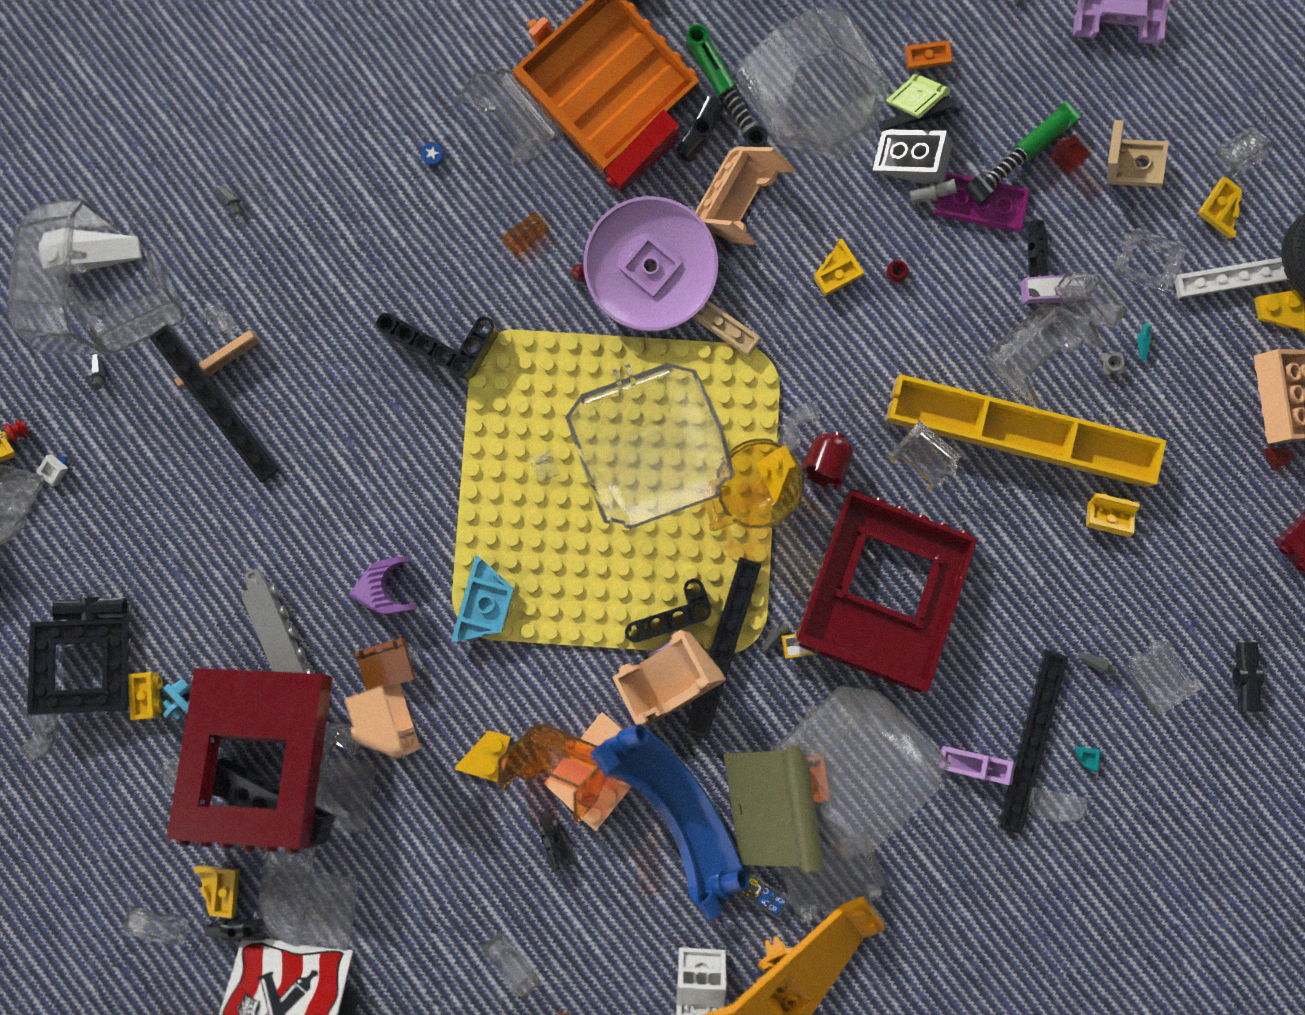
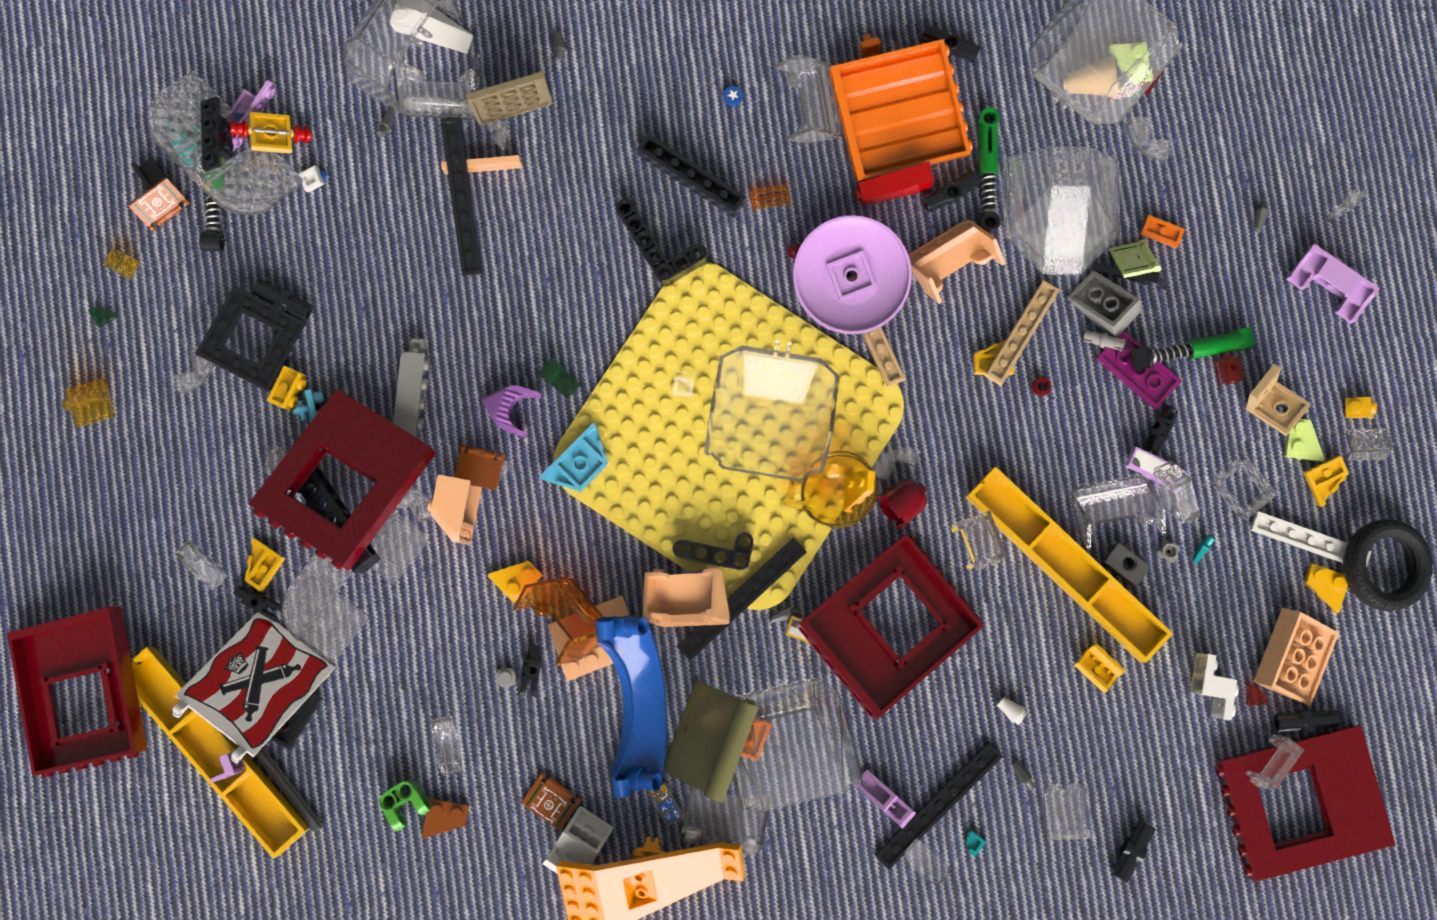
camera: 25 degrees right, 0 degrees up
none -> dark tan tile [466,71,553,126]
none -> light grey plate [496,668,516,688]
none -> dark orange piece [521,772,582,831]
none -> clear green plate [538,358,580,400]
none -> black brick [637,133,746,219]
none -> tan tile [984,280,1060,386]
none -> white cone [997,696,1028,725]
none -> dark grey brick [1100,543,1151,587]
none -> white bracket [1190,653,1239,720]
none -> yellowish green wing [1284,419,1325,463]
none -> yellow bracket [1345,397,1377,419]

